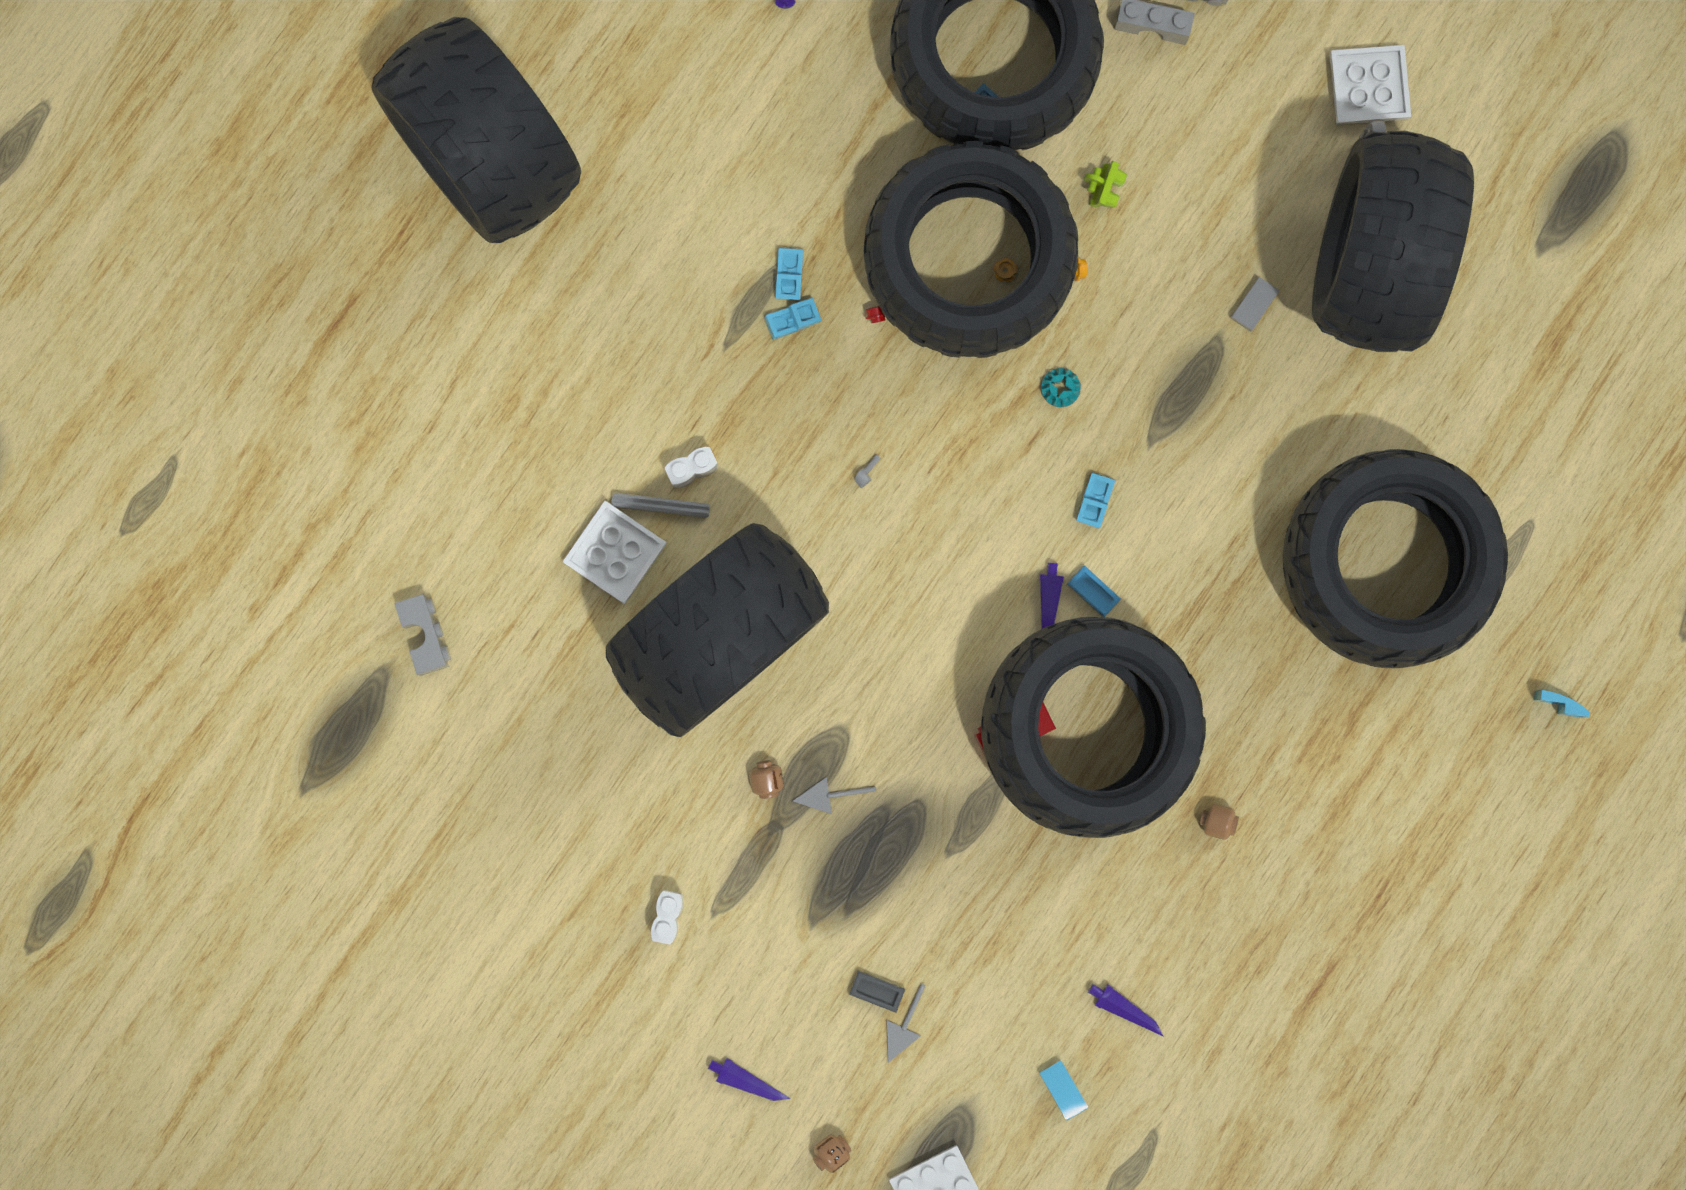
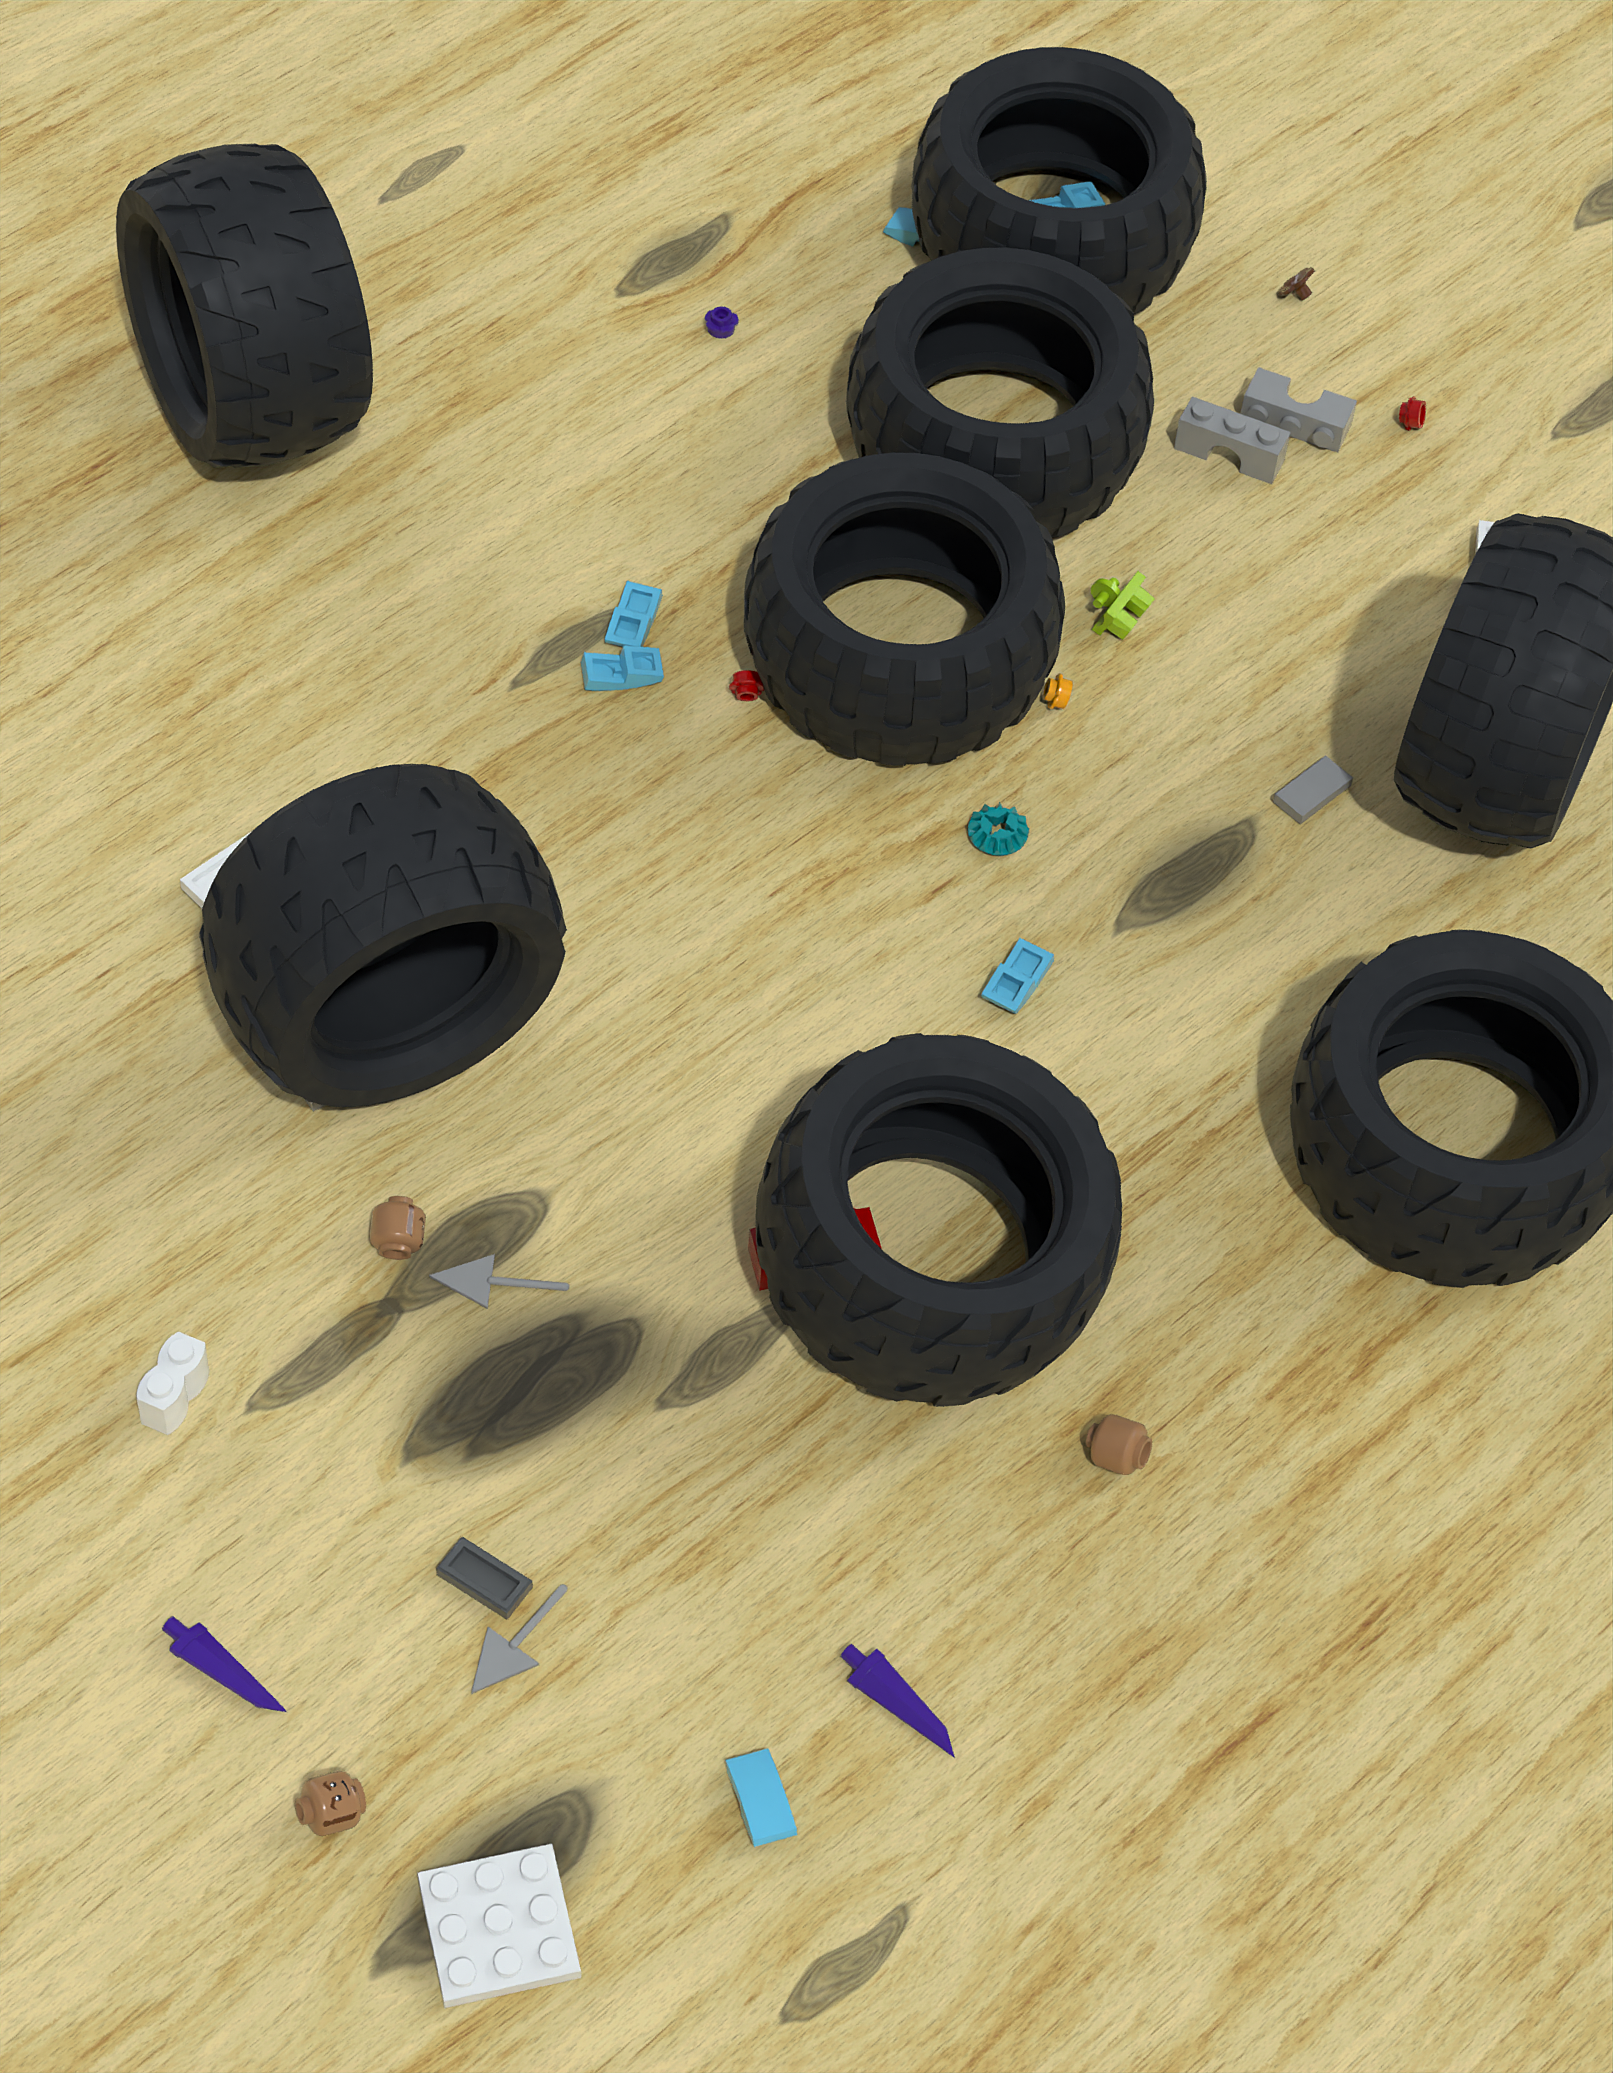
camera: 10 degrees right, 30 degrees down
light grey hand [855,455,881,488] -> none

